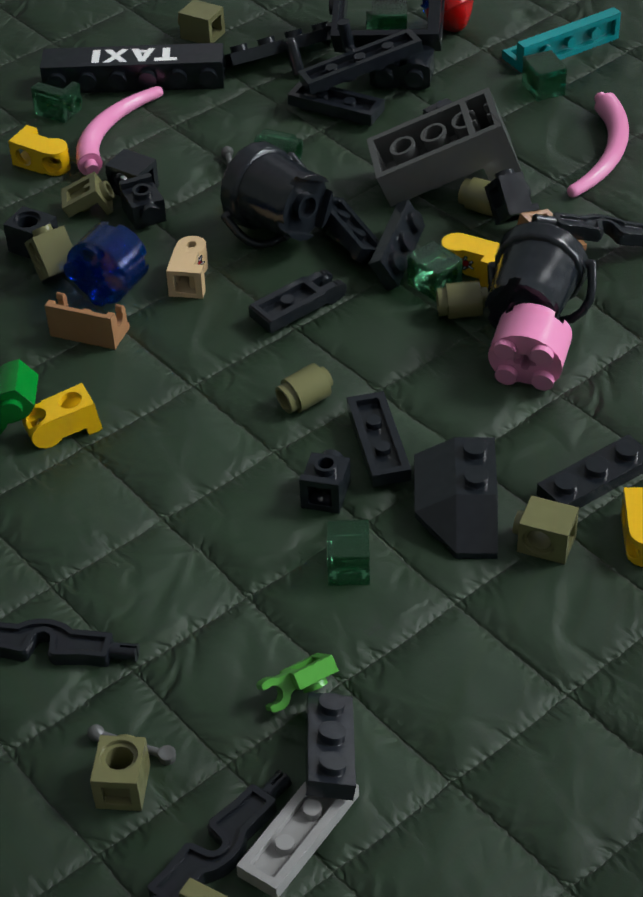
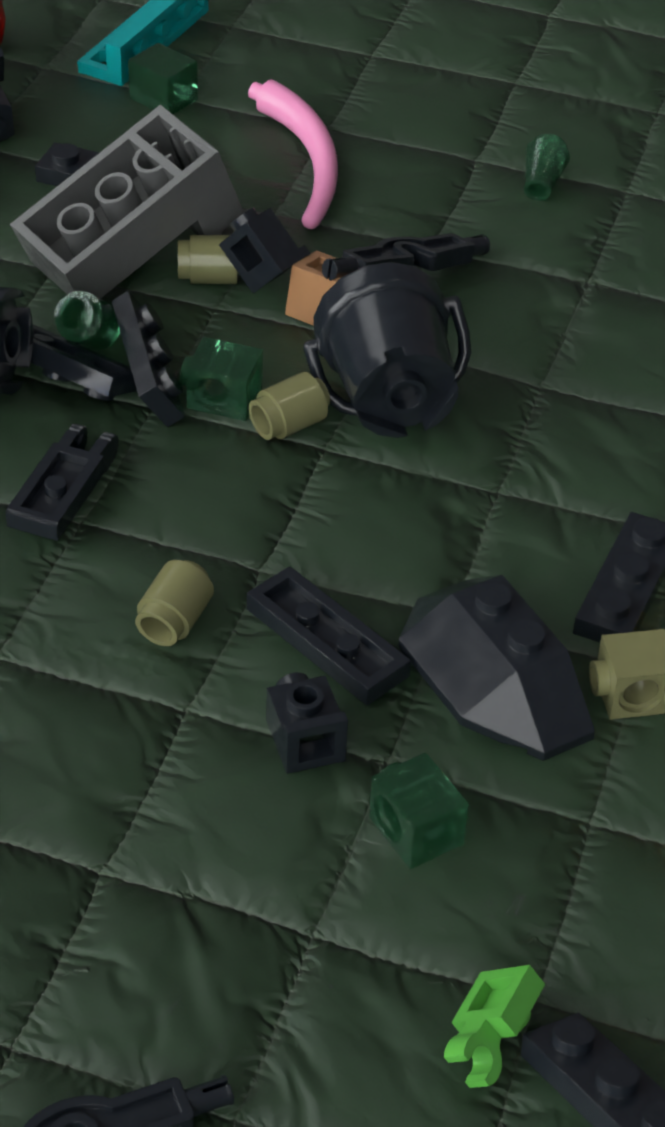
camera: 35 degrees left, 0 degrees up
yellow leg [441,233,500,288] -> none
bright pink brick [488,303,572,391] -> none
none -> clear green brick [54,291,120,350]

